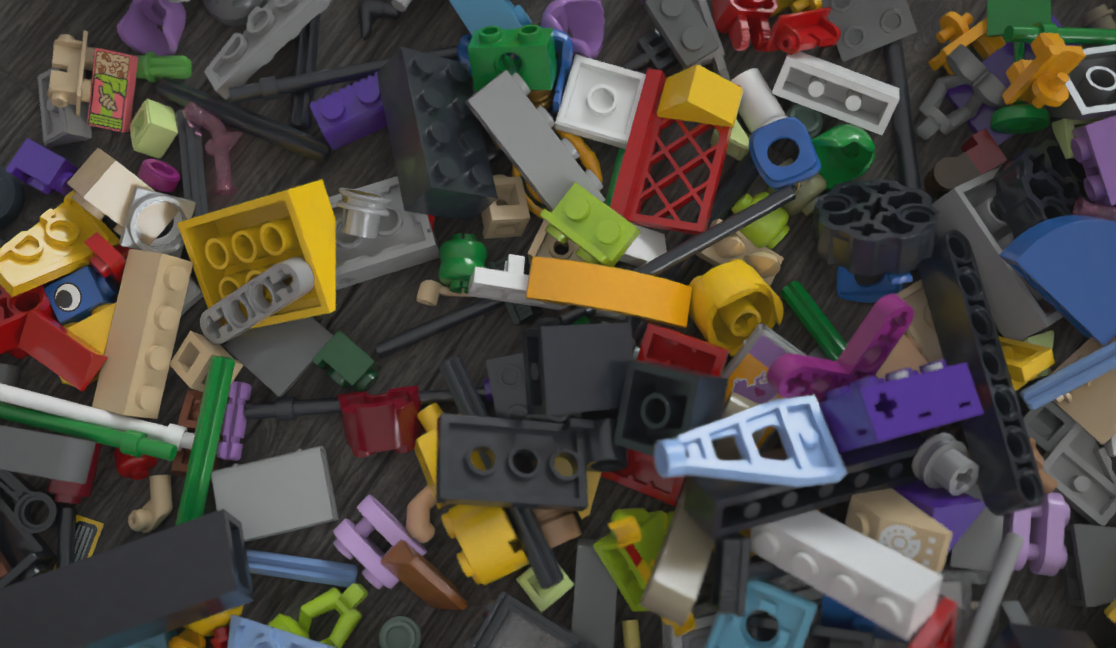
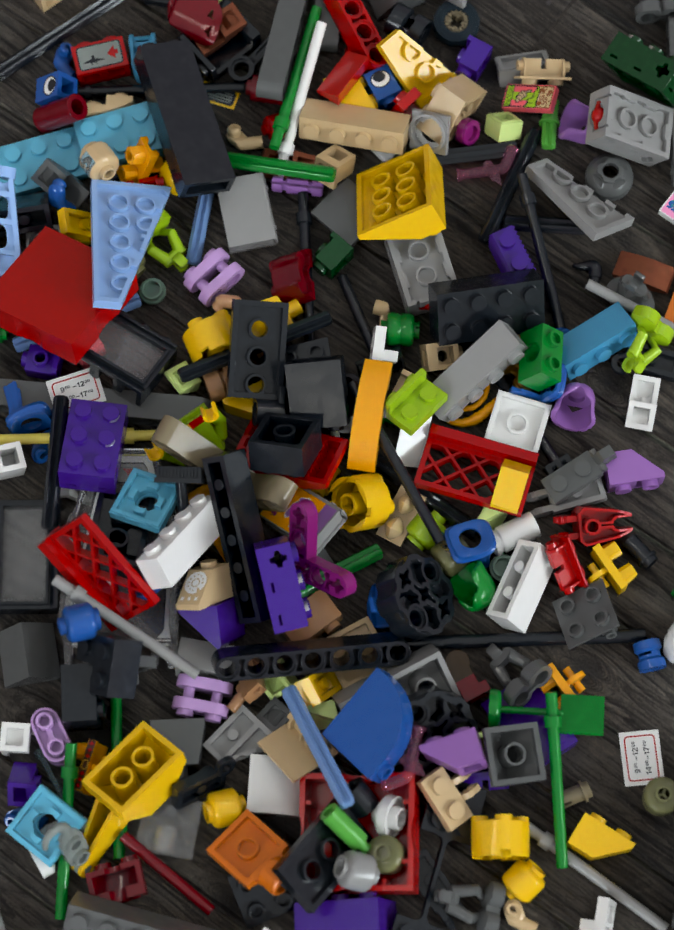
camera: 90 degrees right, 5 degrees down
light grey beam [200,257,314,344] -> none
light grey piece [336,188,392,238] -> none
dark orange slope [380,540,467,611] -> none
light blue plate [654,395,846,487] -> none
light grey piece [912,433,979,496] -> none
light orange hips [1002,33,1086,108] -> none

